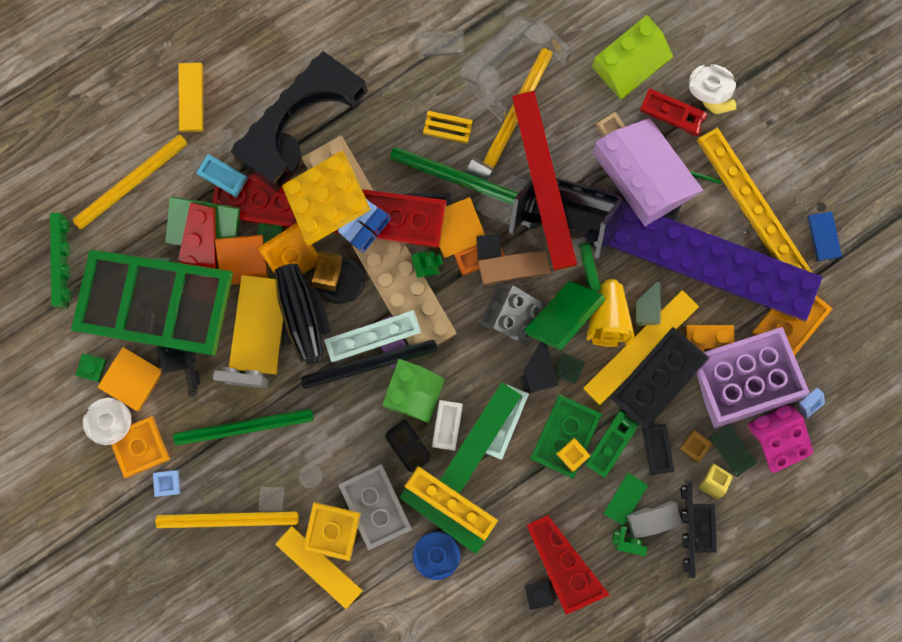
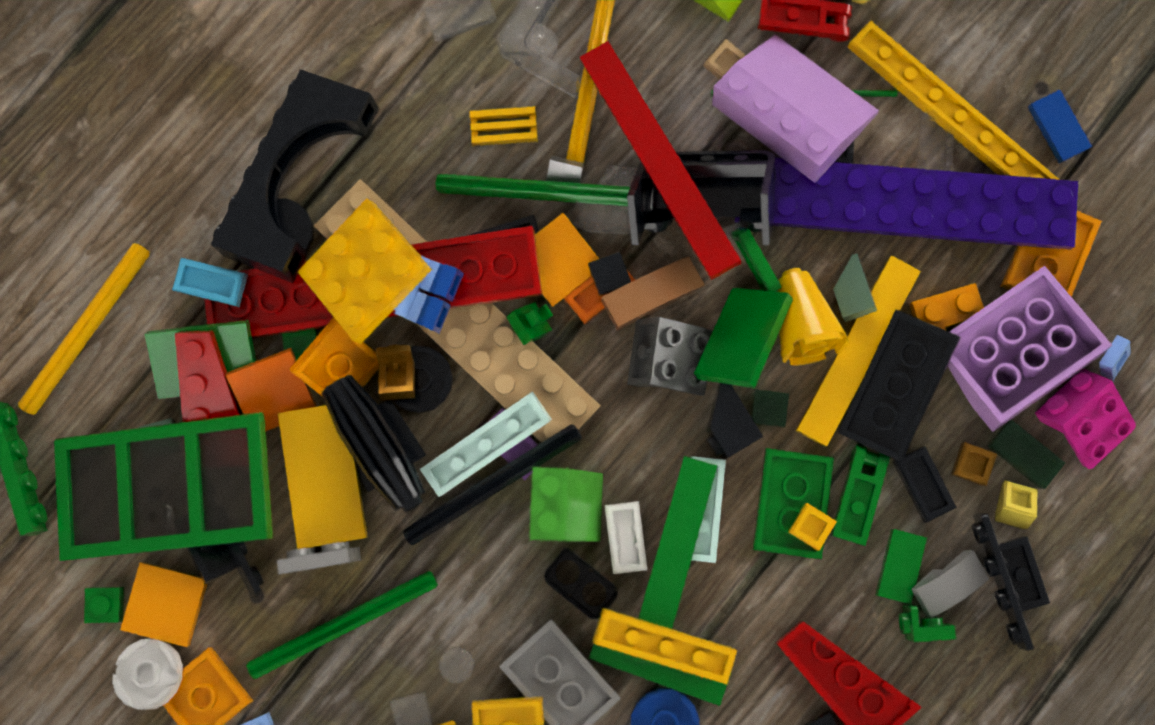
camera: 15 degrees left, 0 degrees up
yellow tile [179,63,204,132] -> none

